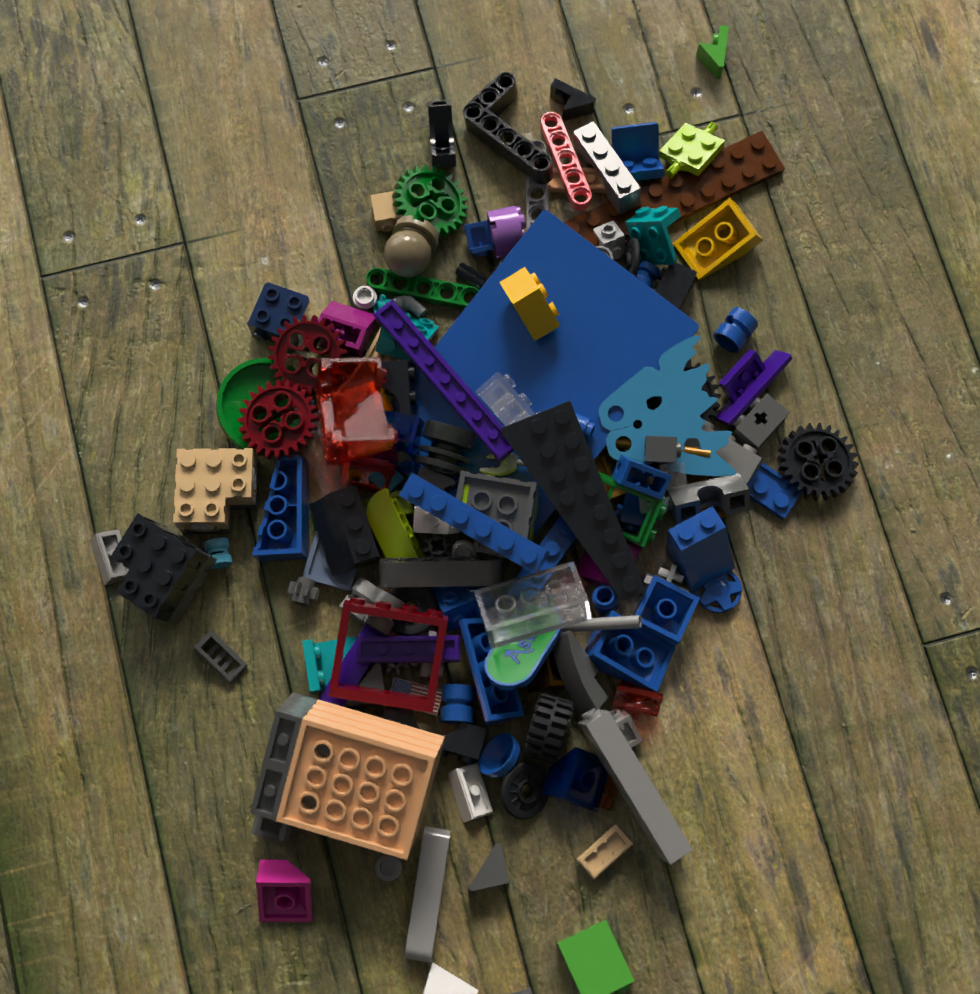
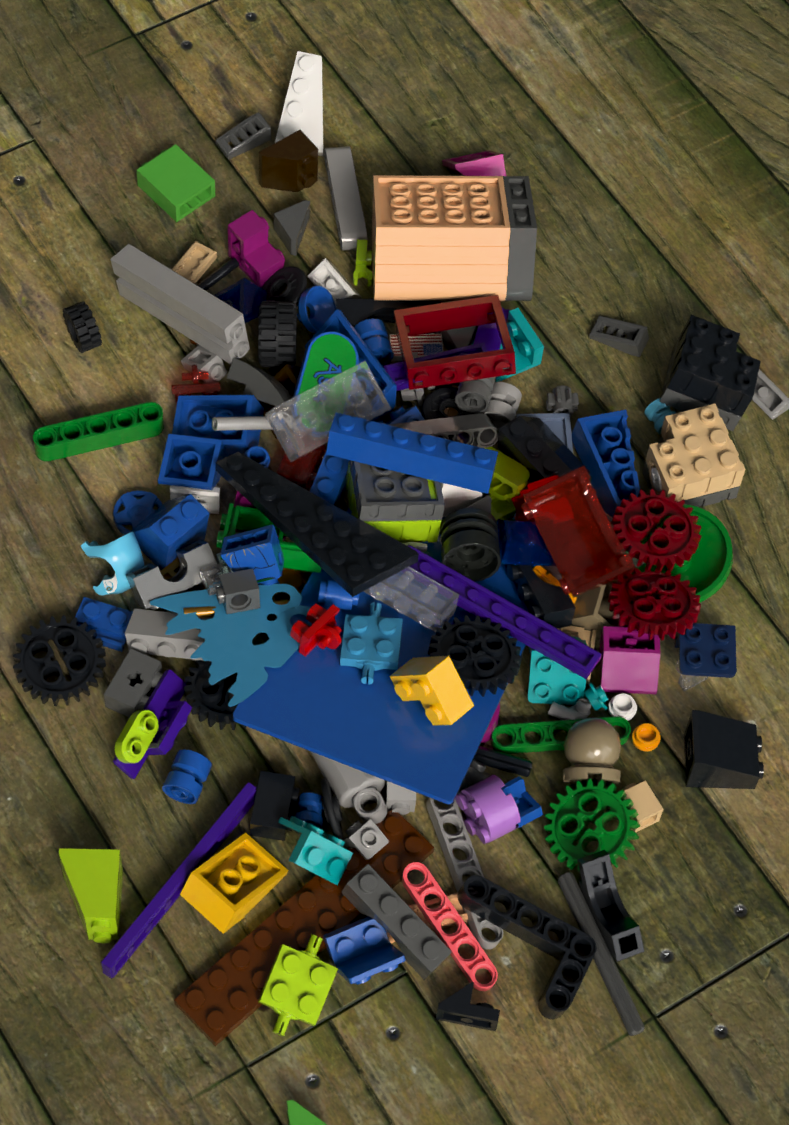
camera: 160 degrees right, 15 degrees down
none -> green beam [33,402,164,461]
none -> lime slope [59,848,123,943]
none -> black tyre [63,301,102,353]
none -> medium azure piece [81,531,144,596]
none -> dark purple tile [101,782,257,979]
none -> lime plate [115,710,159,763]
none -> black bar [197,258,239,291]
none -> magenta brick [228,210,285,289]
none -> dark brown slope [259,129,318,192]
none -> red hips [290,603,341,657]
none -> dark azure plate [340,602,403,685]
none -> lime plate [353,239,373,286]
none -> black gear [428,615,522,697]
none -> dark grey axle [558,872,645,1036]
none -> light orange plate [632,723,661,751]
none -> black slope [684,710,764,789]

